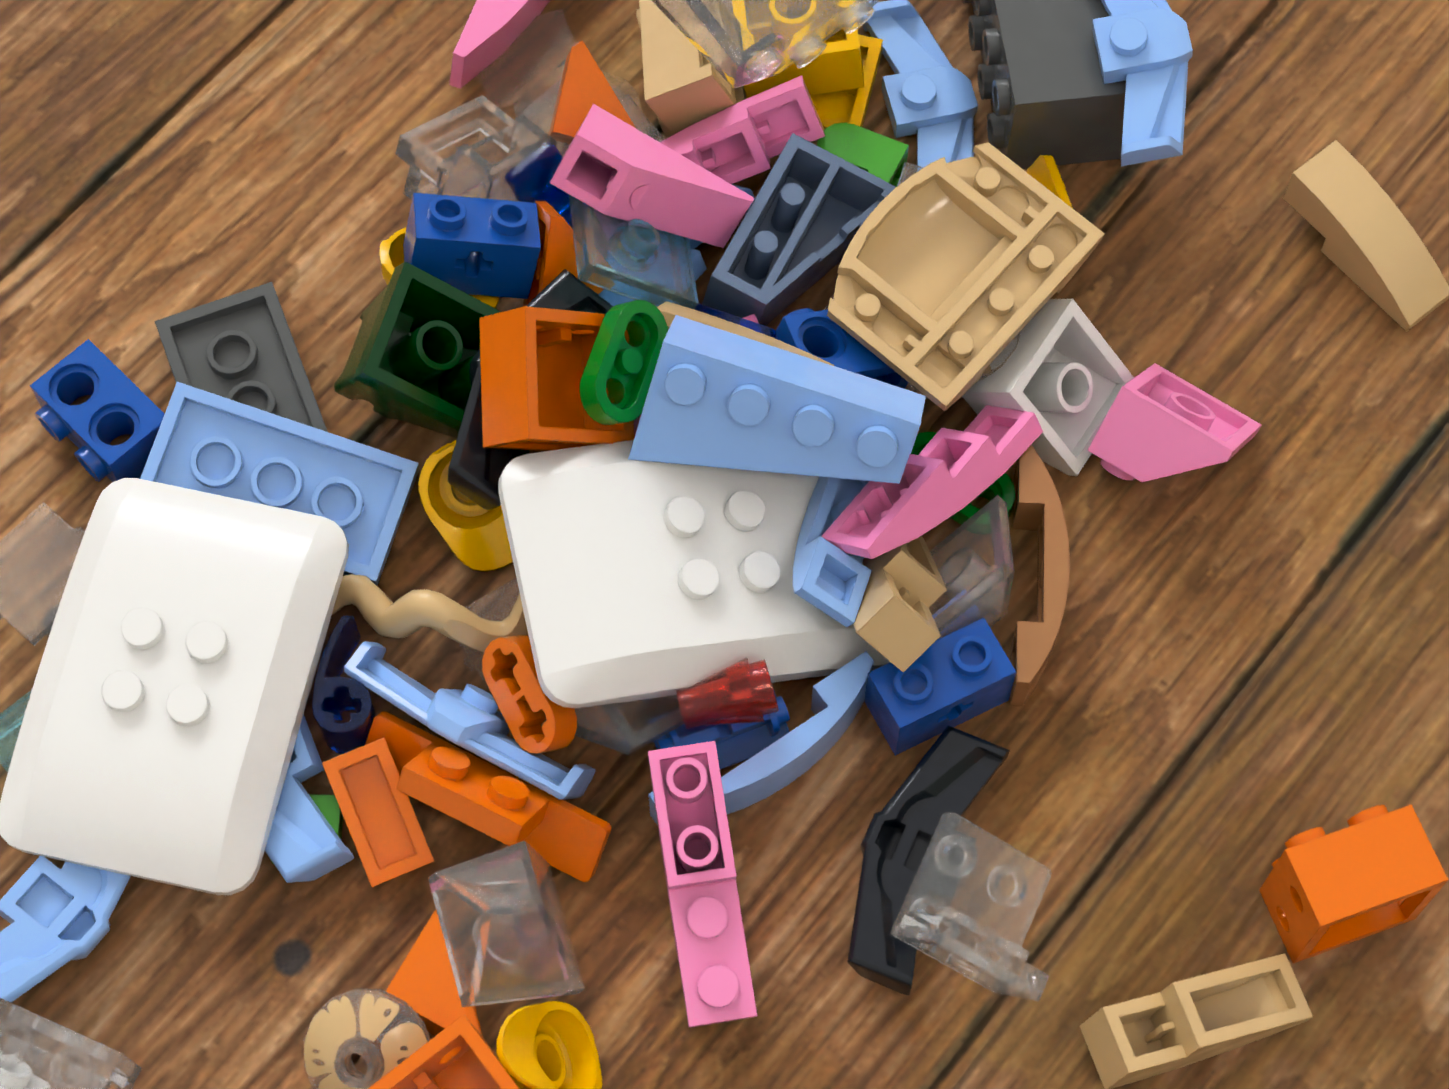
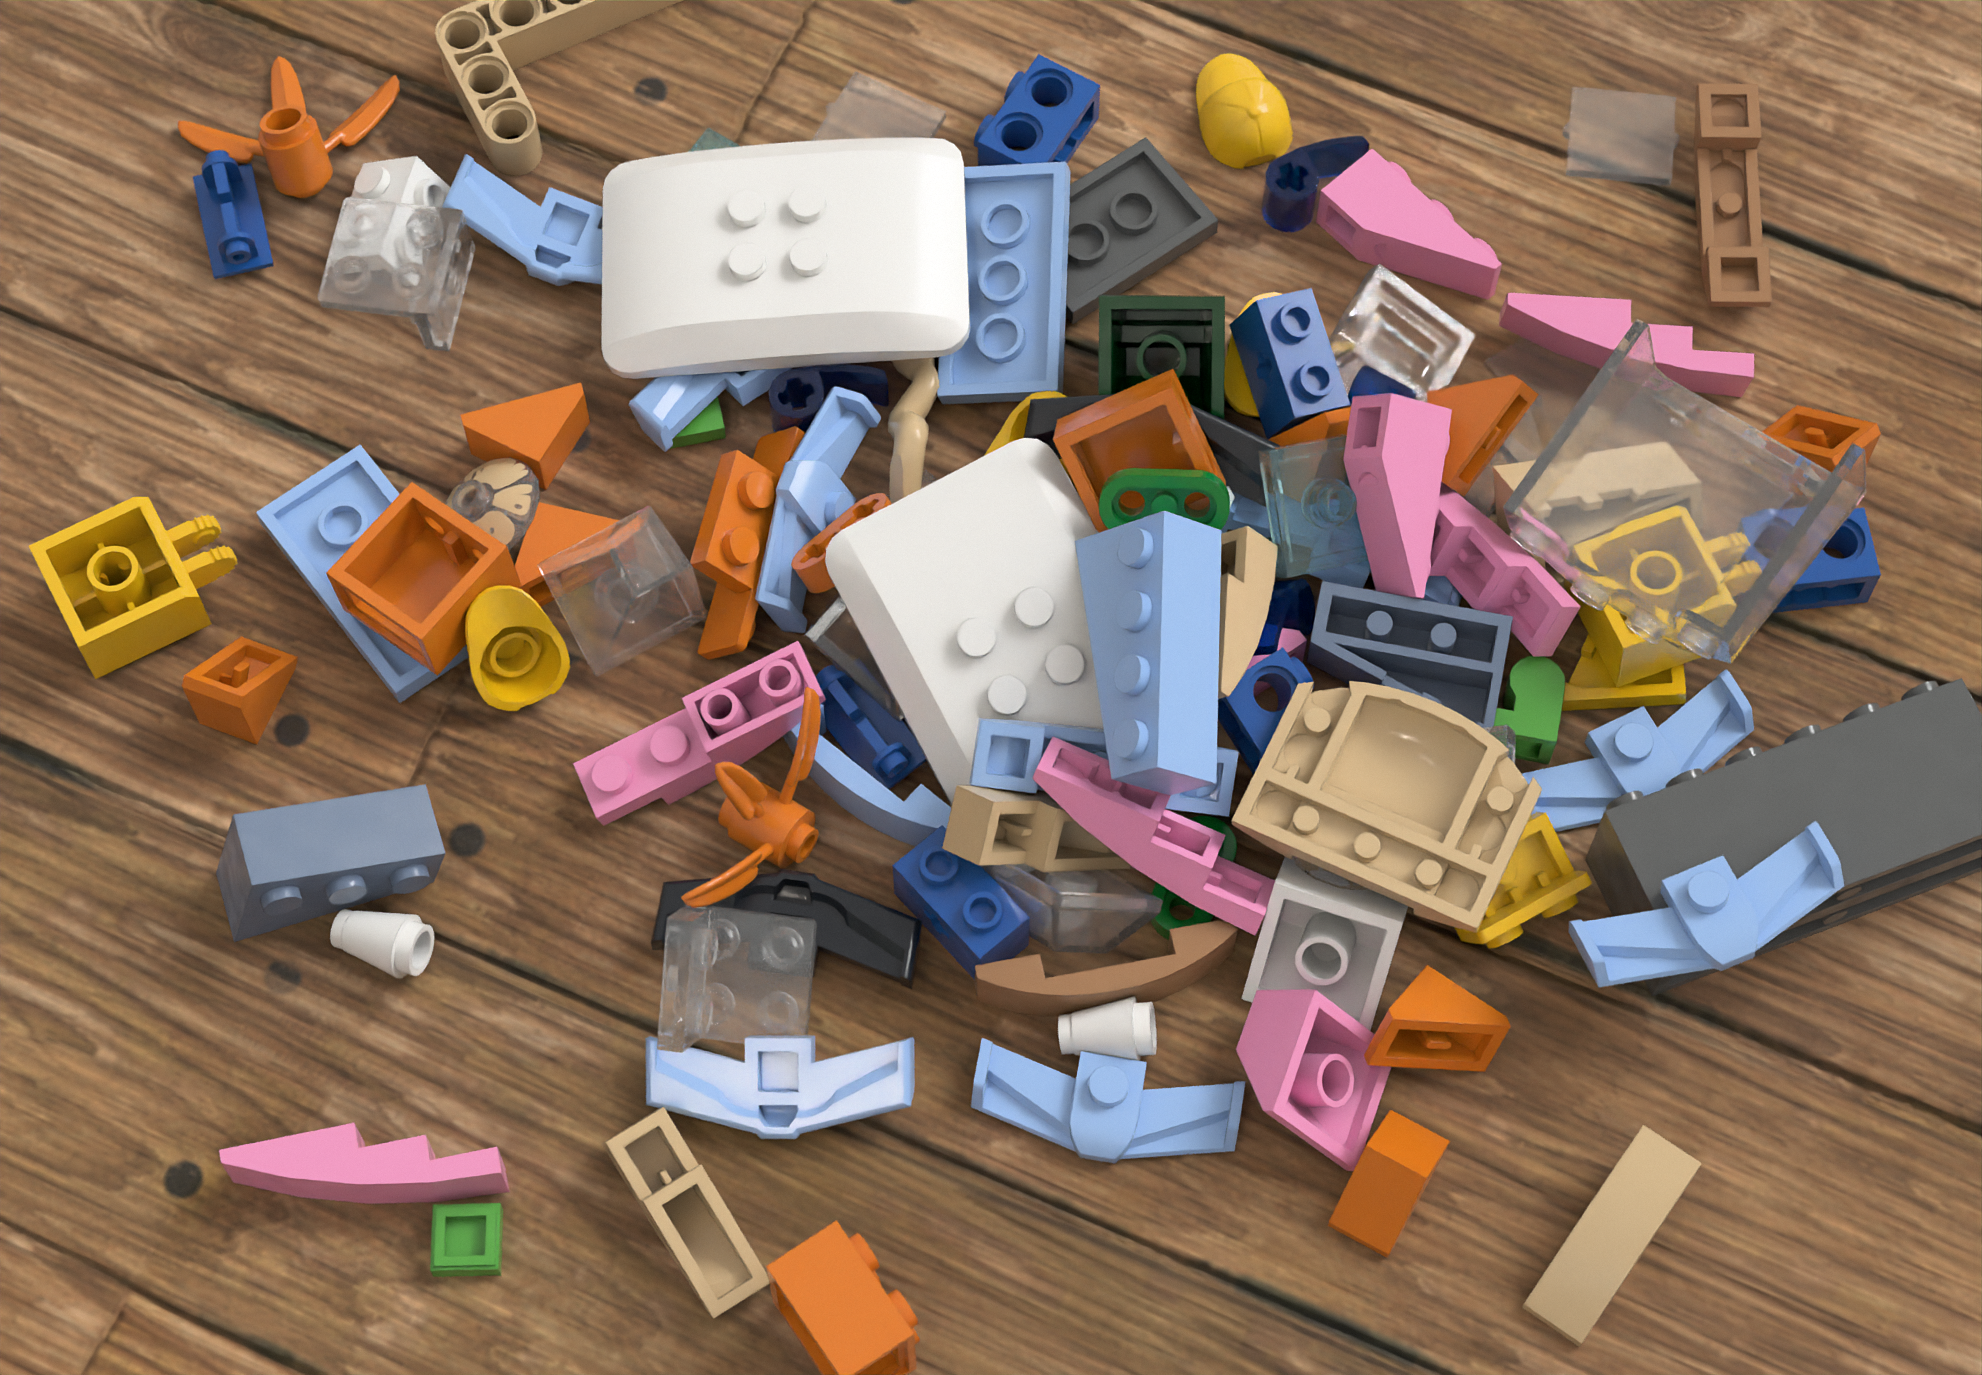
camera: 75 degrees right, 0 degrees up
orange tile [322,738,434,887] -> none
clear red cone [676,657,779,729] -> none
none -> orange slope [460,382,590,490]
none -> light blue plate [645,1035,915,1139]
none -> orange plant [681,687,821,908]
none -> light blue plate [971,1038,1246,1164]
none -> white cone [1058,996,1157,1061]
none -> yellow piece [1196,54,1293,169]
none -> clear blue panel [1262,136,1370,232]
none -> bright pink slope [1316,149,1502,300]
none -> orange slope [1328,1109,1450,1258]
none -> orange slope [1363,965,1511,1072]

